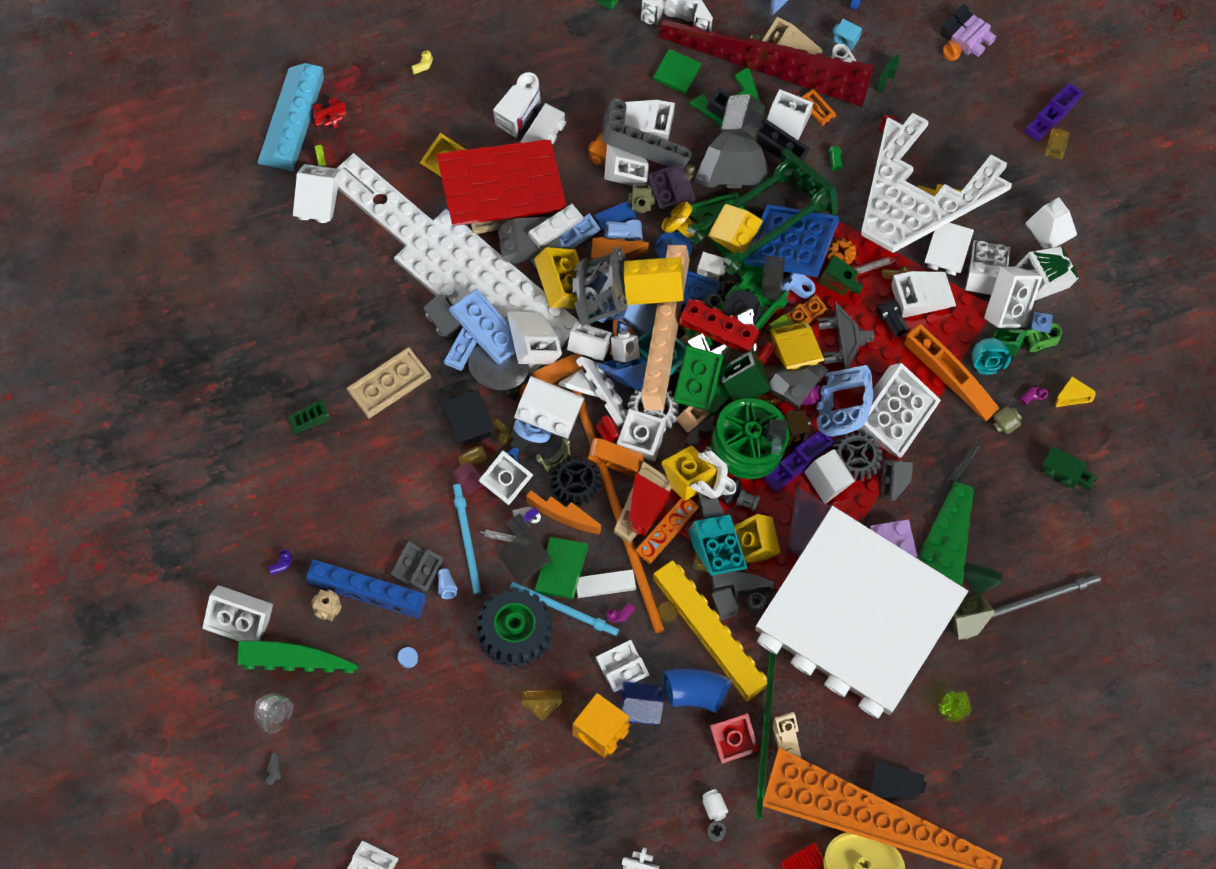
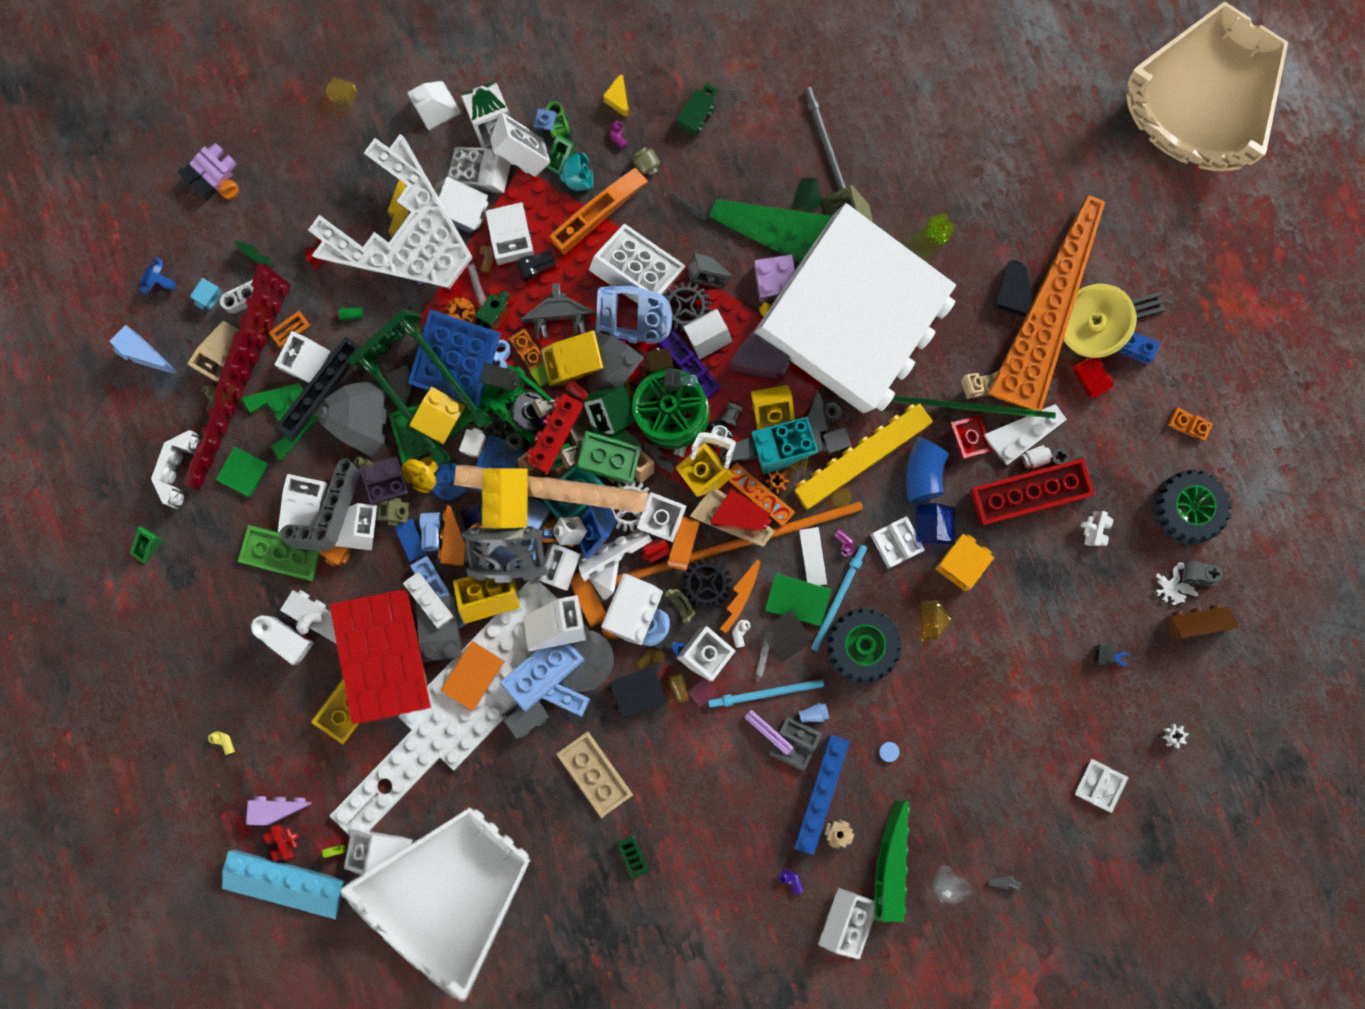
camera: 85 degrees left, 15 degrees up
pearl dark grey piece [506,507,539,537] -> none
clear smoke slope [720,95,765,141] -> none
dark purple slope [1024,83,1084,143] -> none
none -> bright green tile [237,525,320,582]
none -> lavender slope [246,796,311,825]
none -> white arm [296,612,323,634]
none -> white cone [341,808,530,1001]
none -> orange tile [440,641,505,711]
none -> lavender axle [745,710,793,755]
none -> orange gear [765,470,789,494]
none -> red brick [969,458,1095,527]
none -> white wing [983,404,1067,465]

